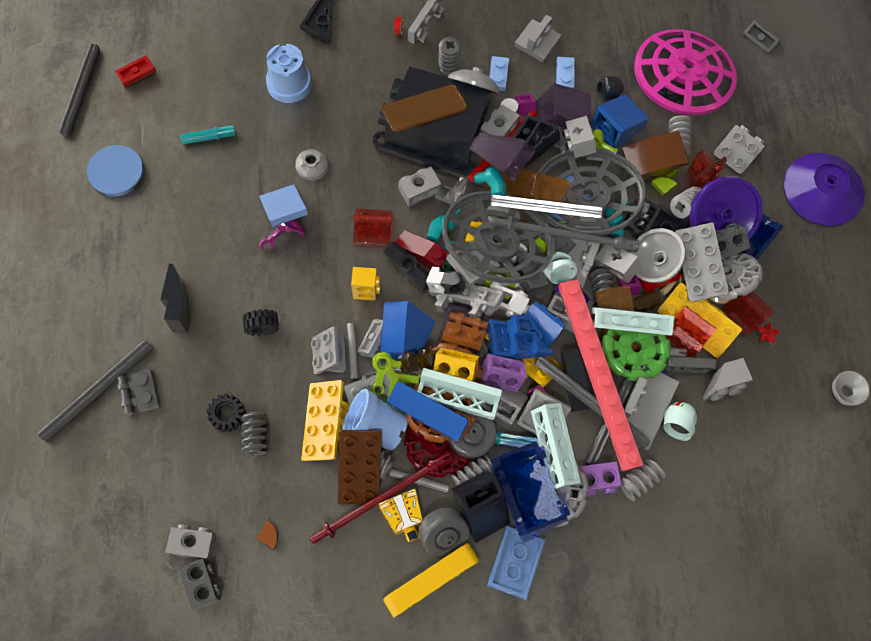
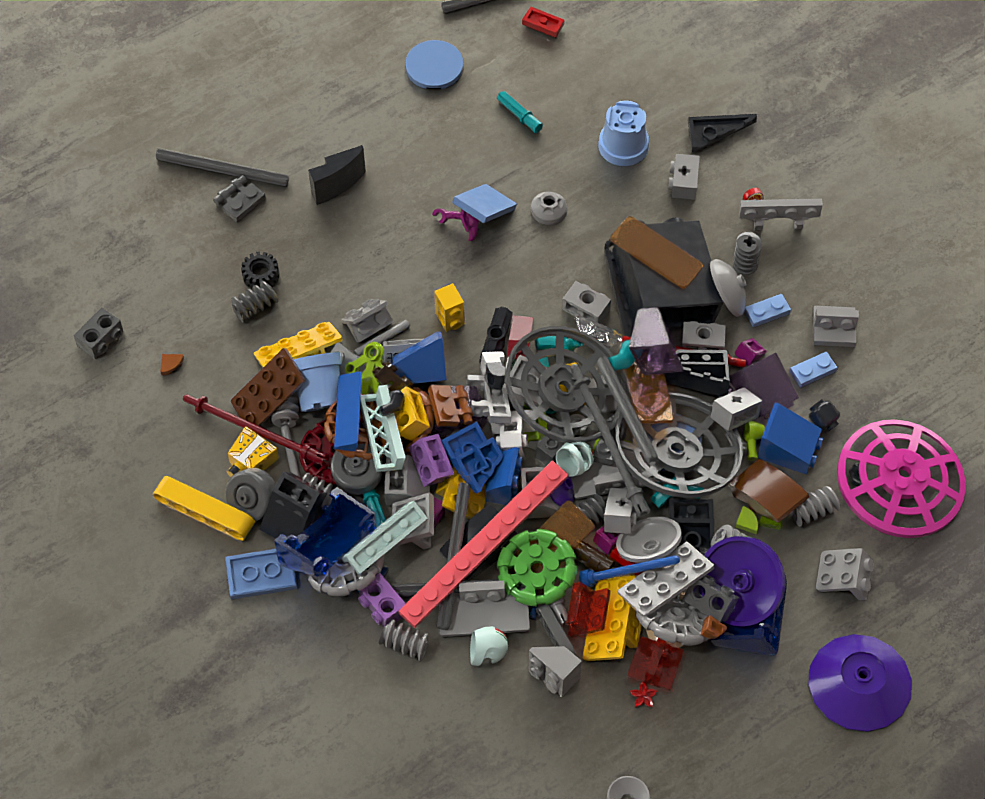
camera: 65 degrees right, 10 degrees down
light grey brick [165,525,216,561] -> none
black tyre [243,309,279,336] -> none
clear red bracket [353,209,392,245] -> none
white tile [501,98,518,113] -> none
light aqua fence [591,308,674,335] -> none
clear red bracket [687,150,728,189] -> none
none -> black arm [380,390,404,416]
none -> blue piece [579,555,680,588]
none -> light grey brick [668,154,700,200]
none -> dark orange tile [701,615,727,639]

